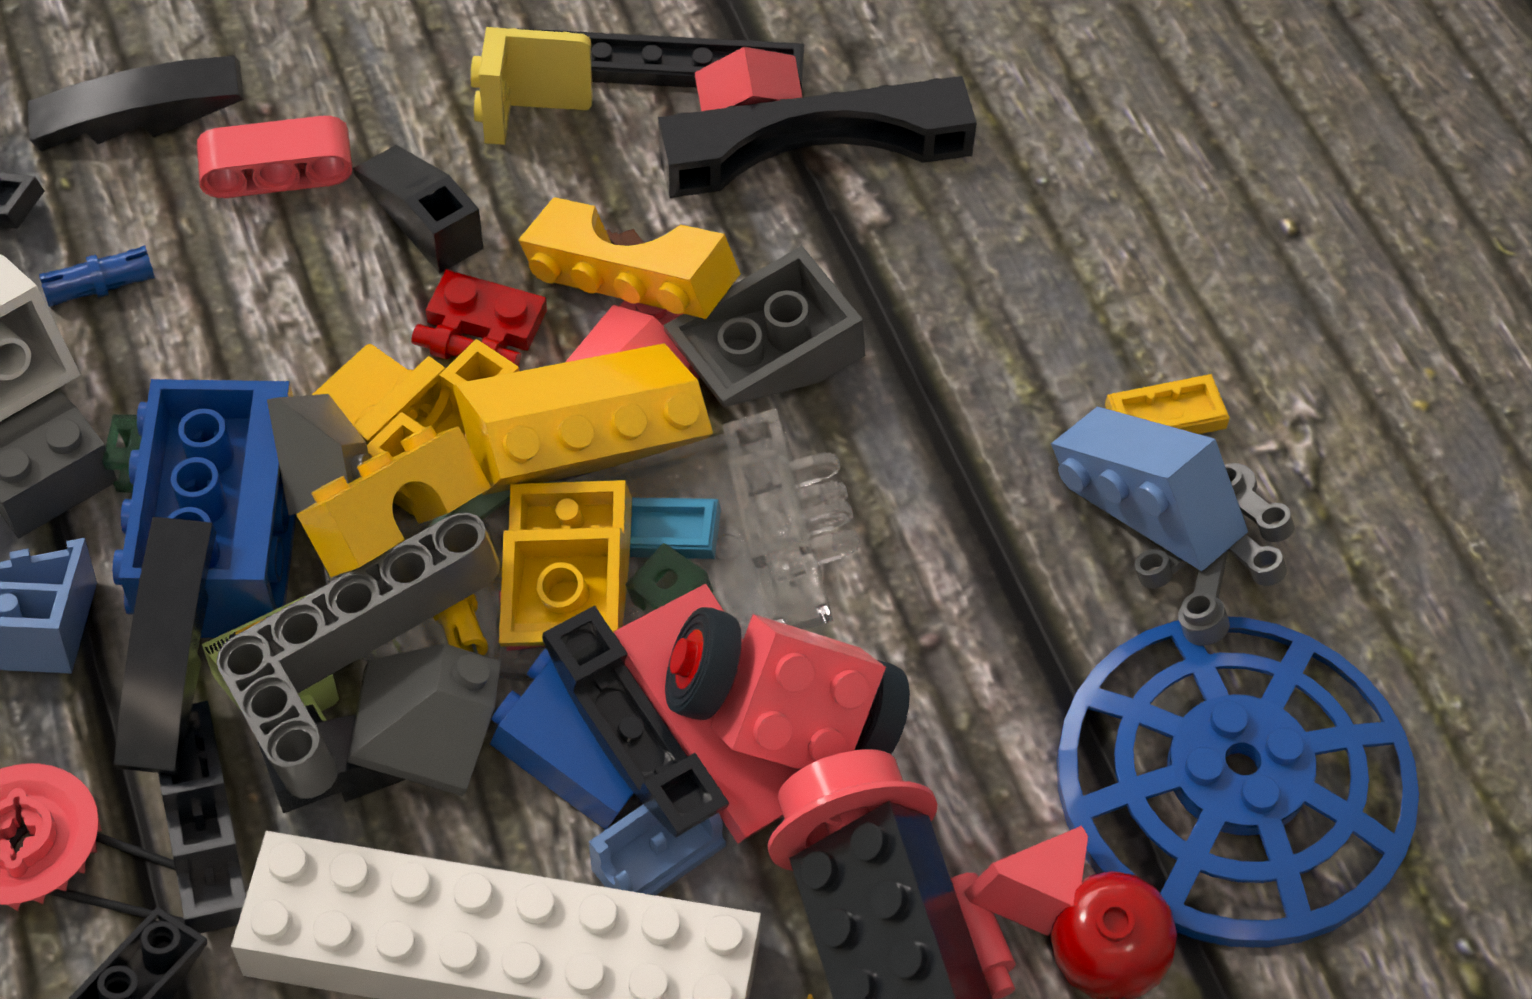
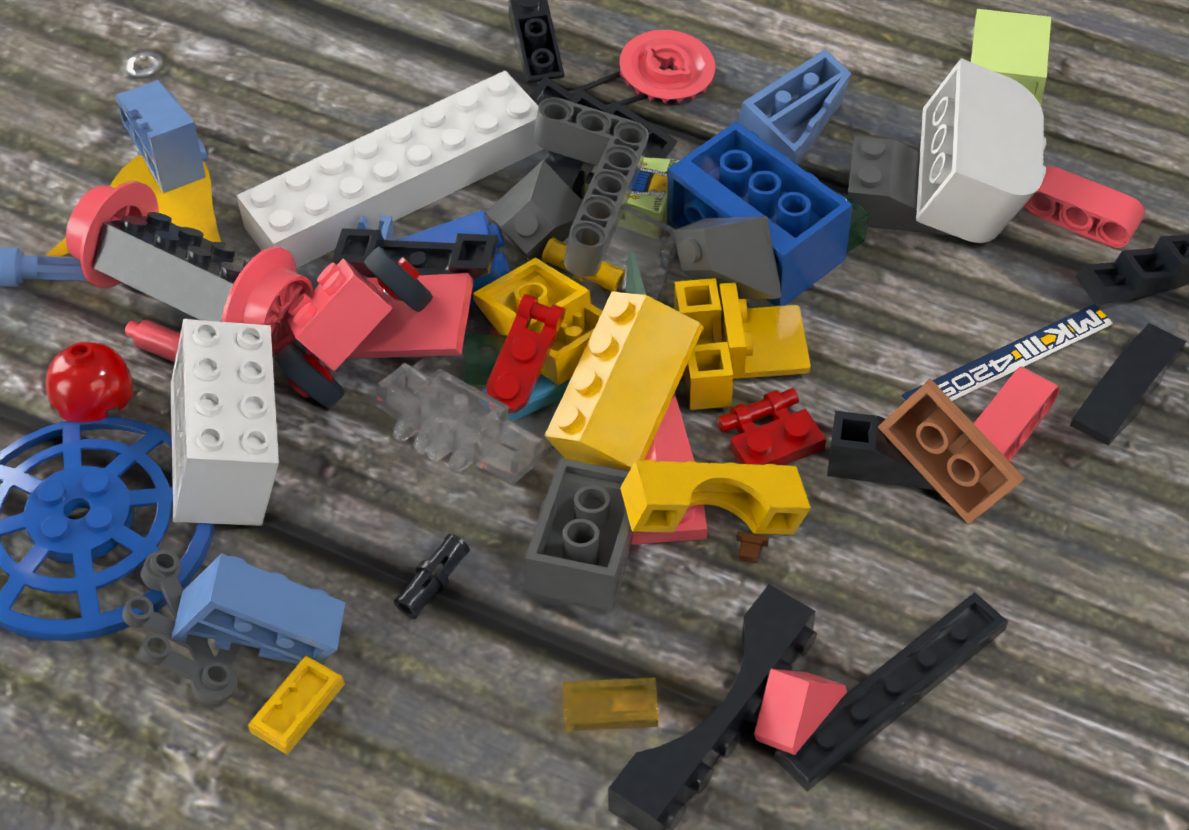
camera: 140 degrees right, 5 degrees down
blue pin [39,245,155,307] -> none
black slope [114,517,216,775] -> none
yellow arch [296,425,491,577] -> none
light yellow bracket [471,27,593,145] -> none
coral slope [964,826,1088,936] -> none
none -> white brick [171,319,279,526]
none -> black pin [394,533,470,619]
none -> red plate [486,294,566,414]
none -> clear yellow tile [562,678,658,731]
none -> nougat slope [878,378,1025,524]
none -> sticker [901,304,1113,401]

